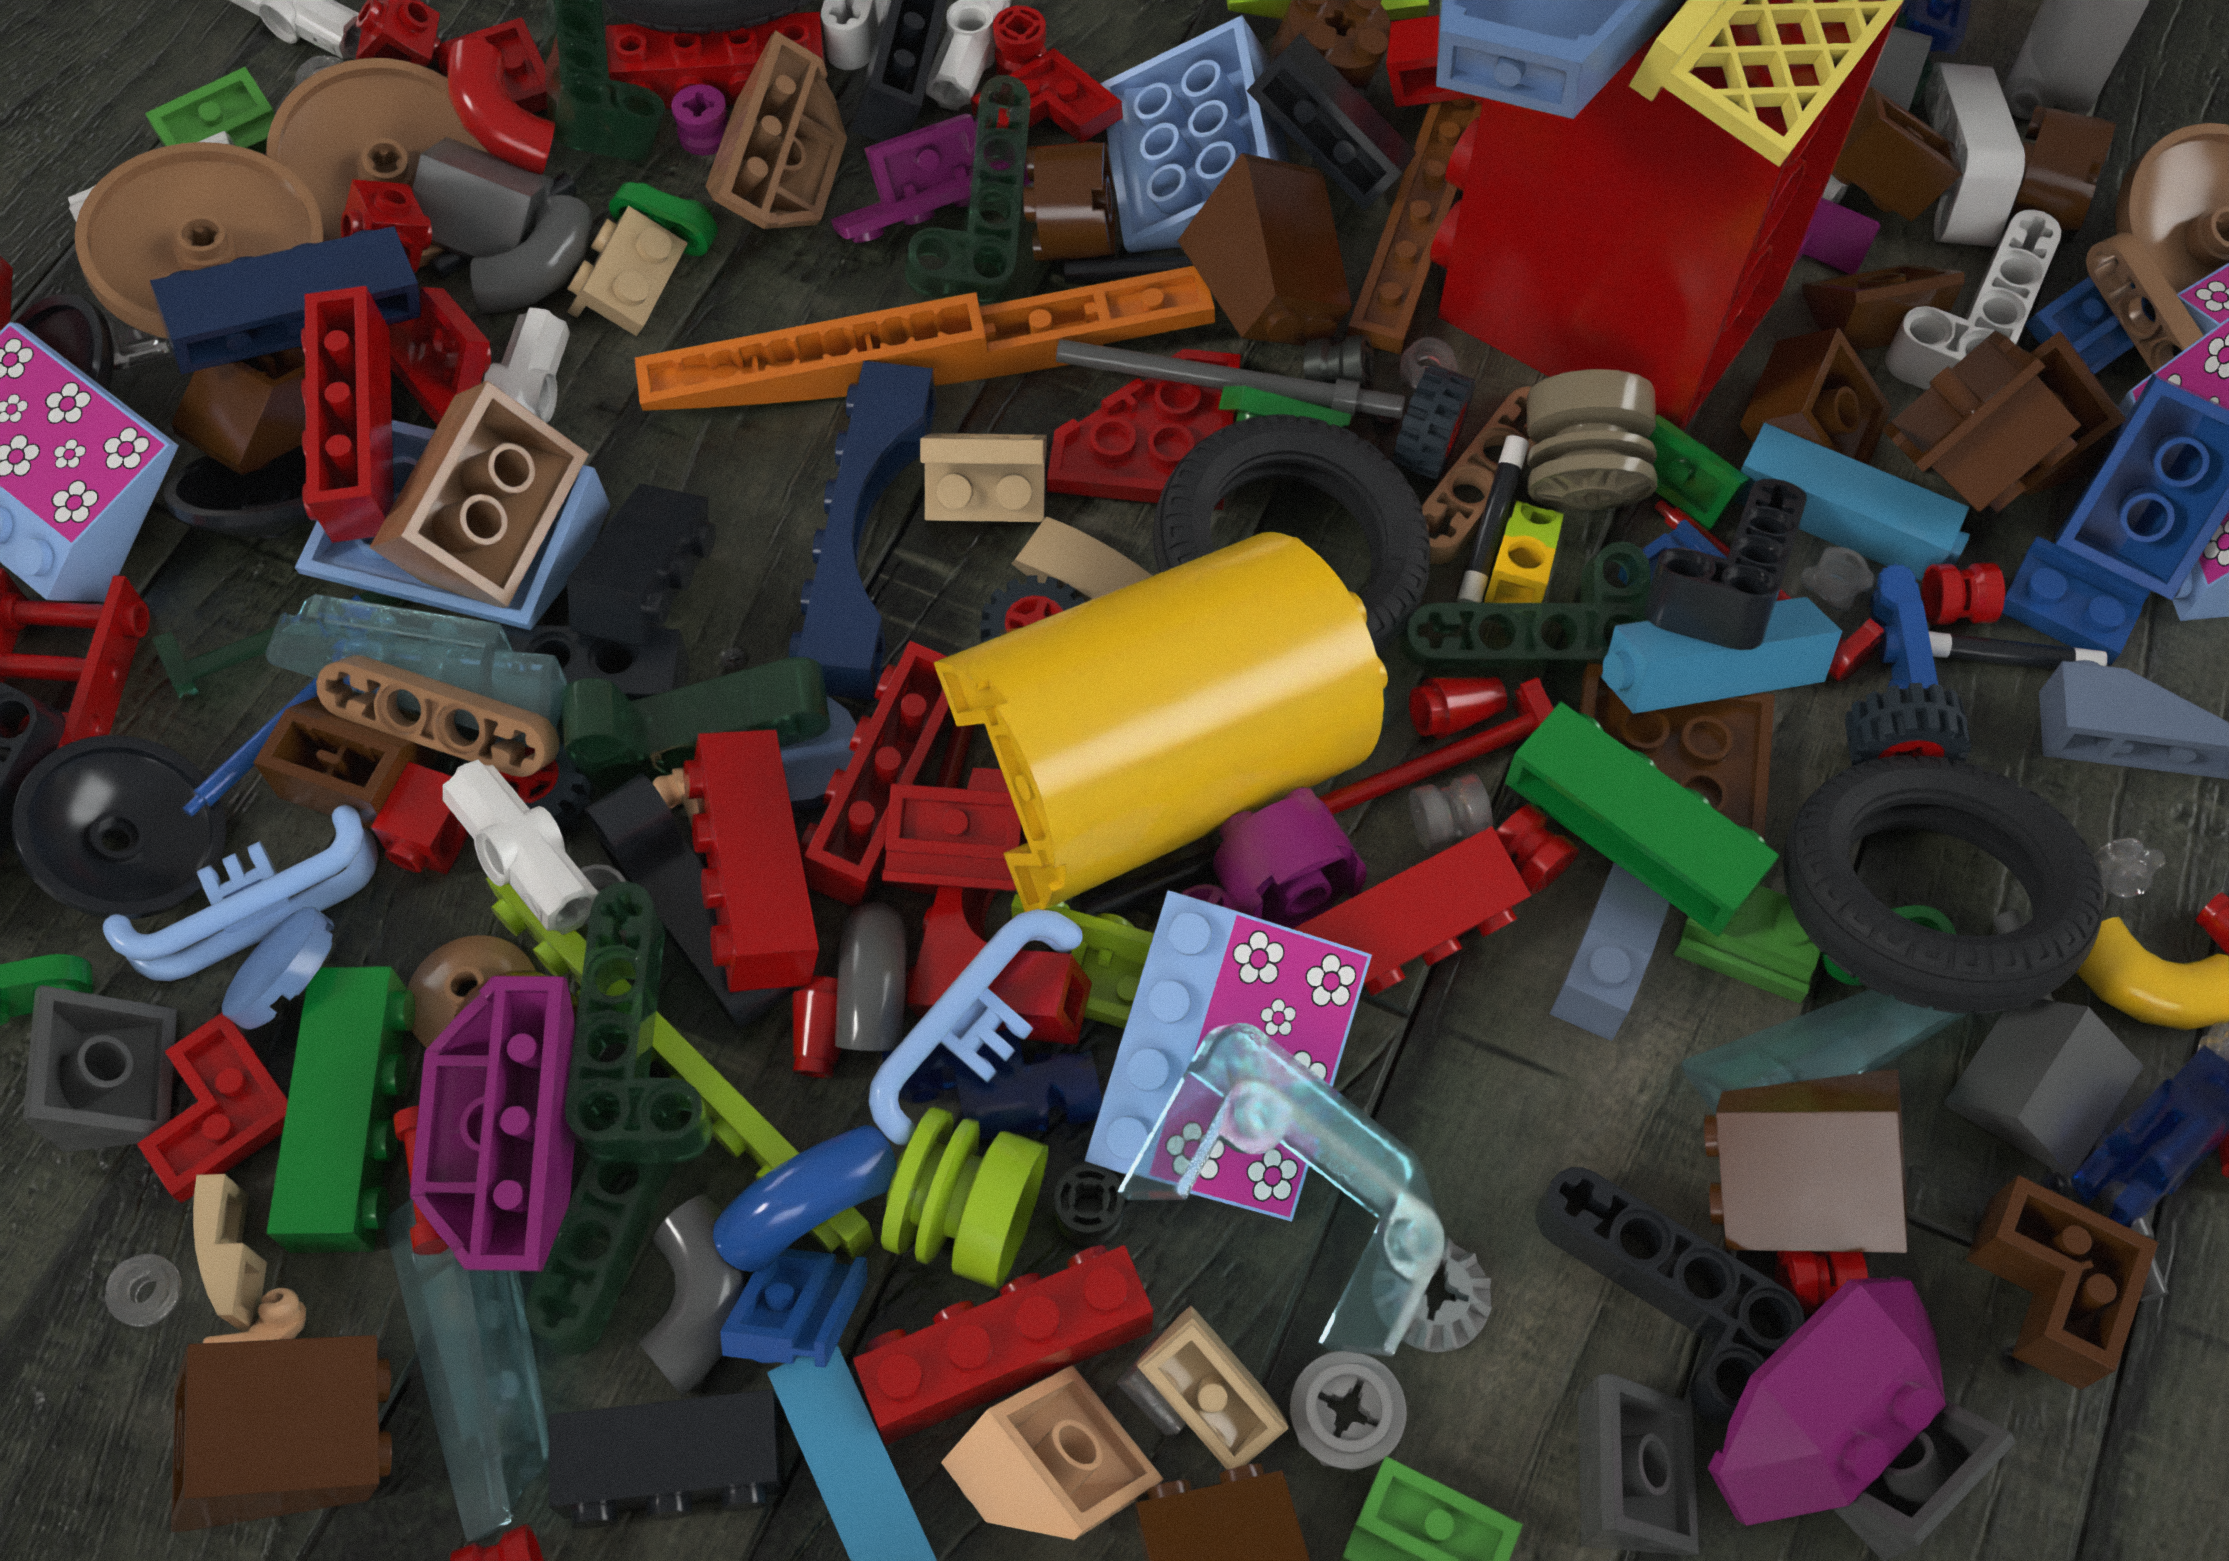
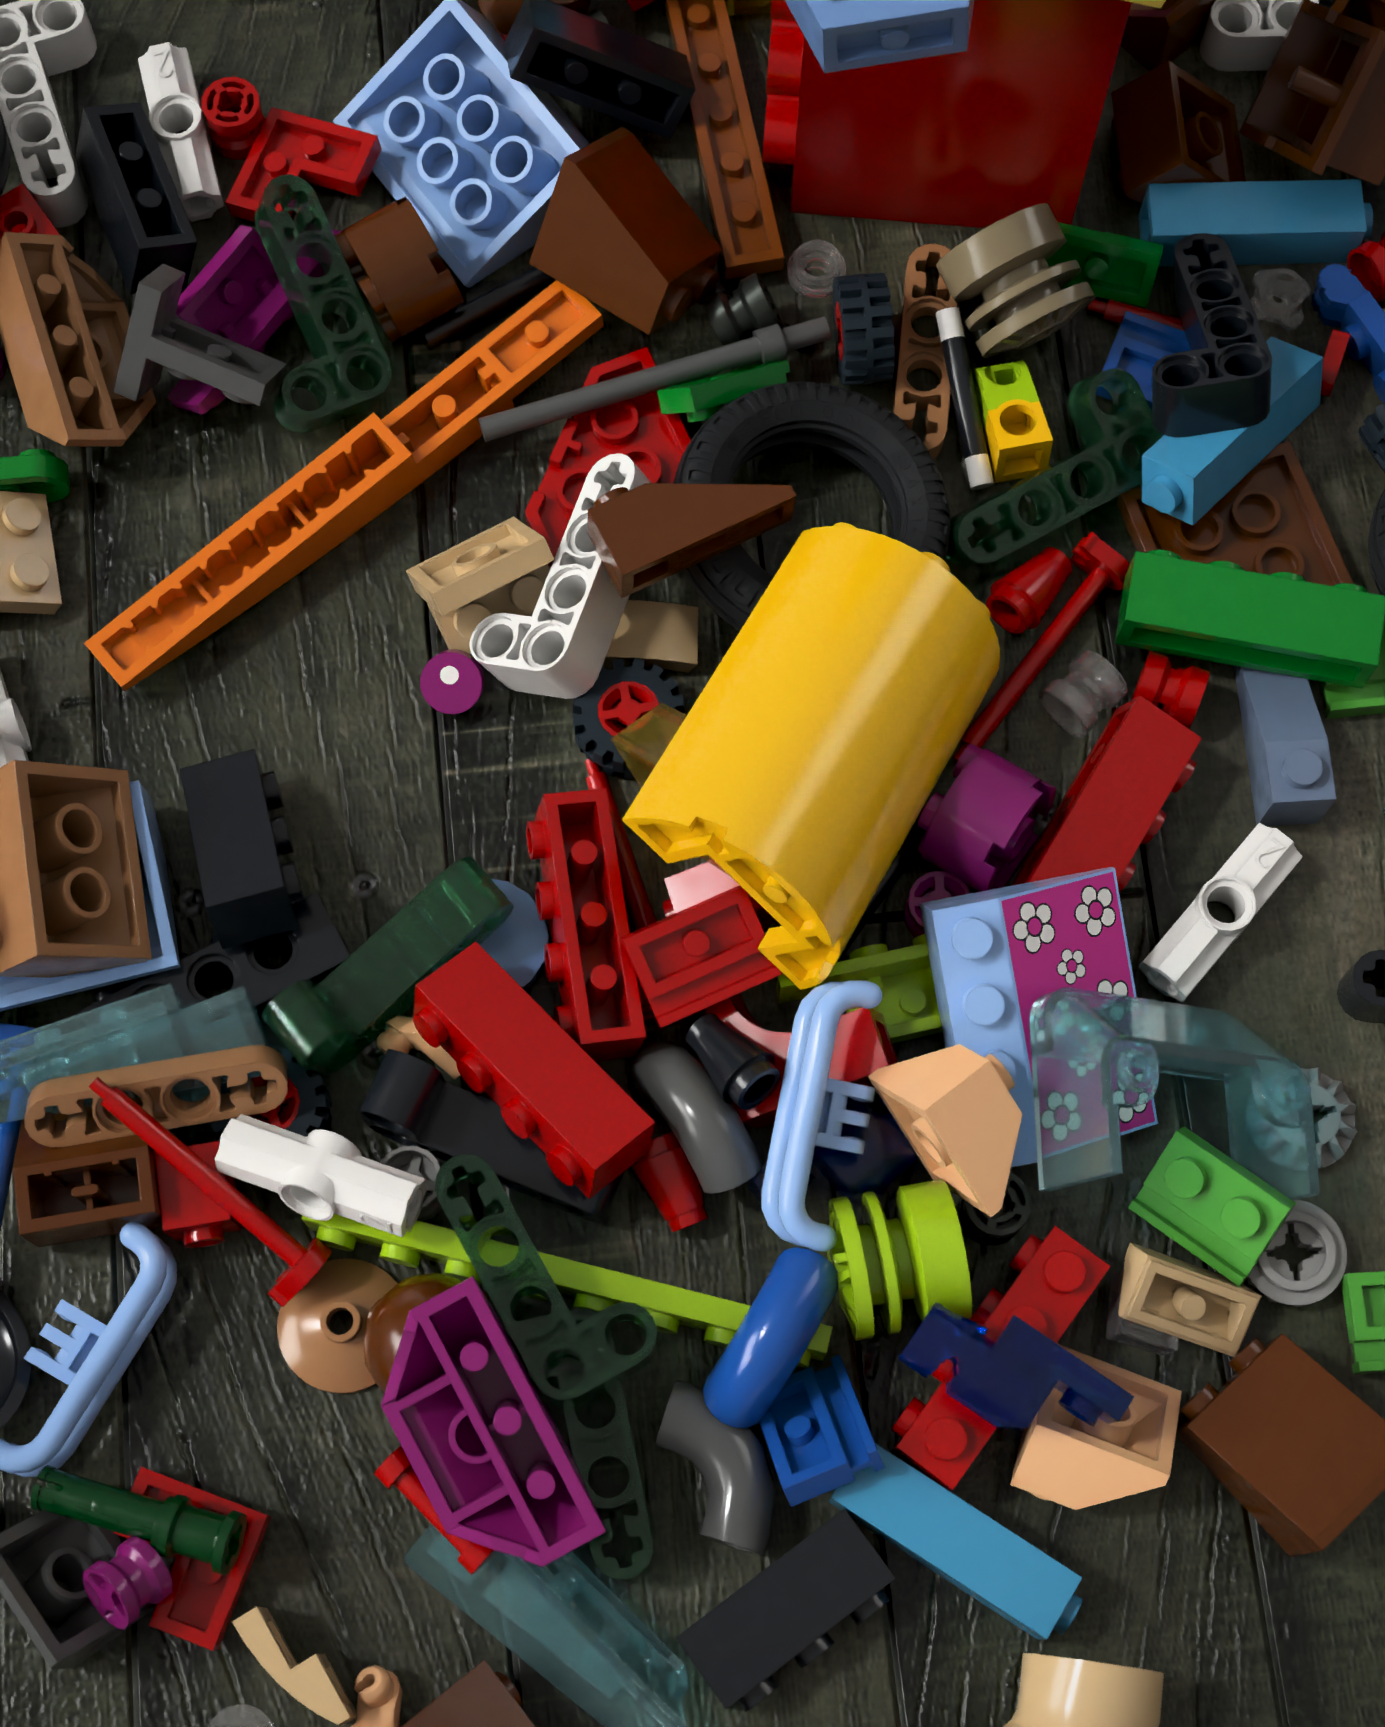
camera: 30 degrees left, 10 degrees up
medium blue tile [222,907,334,1030] -> none
green brick [267,966,416,1253] -> none
dark blue arch [789,361,937,701] -> none
none -> dark green pin [30,1465,247,1576]
none -> magenta wheel [83,1537,173,1629]
none -> red piece [89,1077,332,1307]
none -> dark grey bracket [114,264,287,406]
none -> magenta tile [420,649,485,714]
none -> white beam [469,453,652,699]
none -> reddish brown slope [587,483,797,598]
none -> black cone [686,1013,780,1110]
none -> light nougat slope [868,1044,1023,1217]
none -> clear blue plate [898,1302,1134,1431]
none -> bright green plate [1128,1126,1297,1286]
none -> white piece [1139,823,1303,1002]

